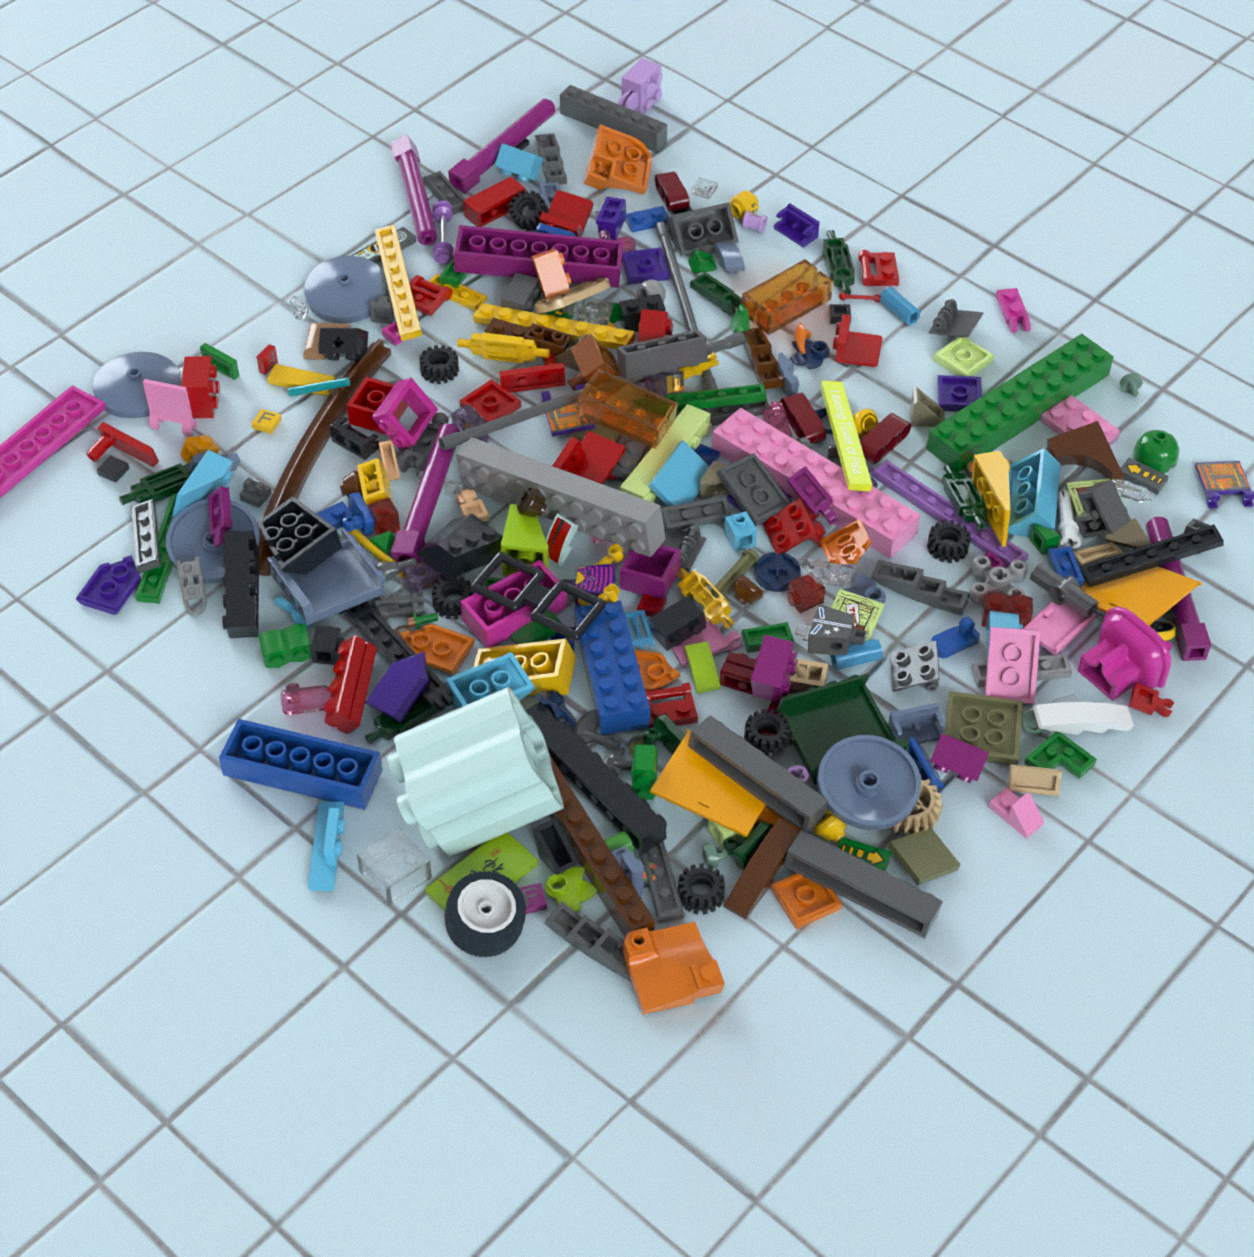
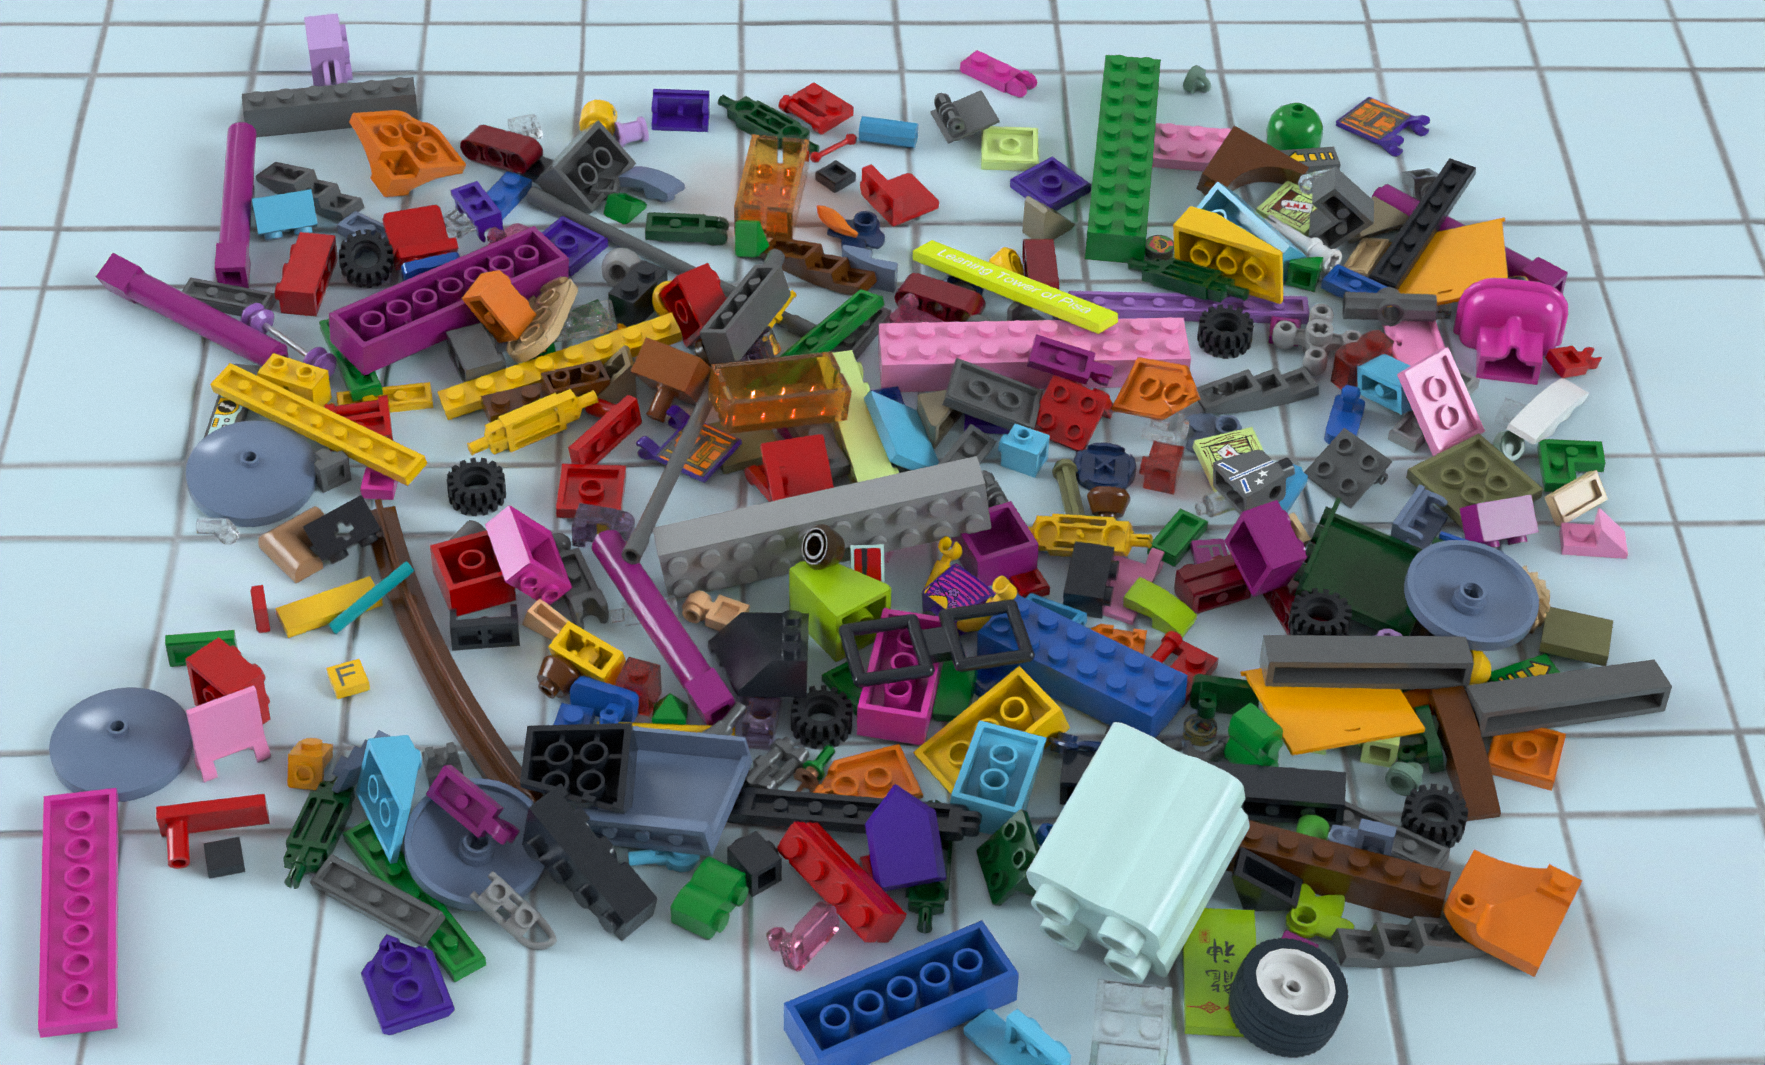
camera: 45 degrees left, 5 degrees down
none -> yellow brick [257,353,332,407]

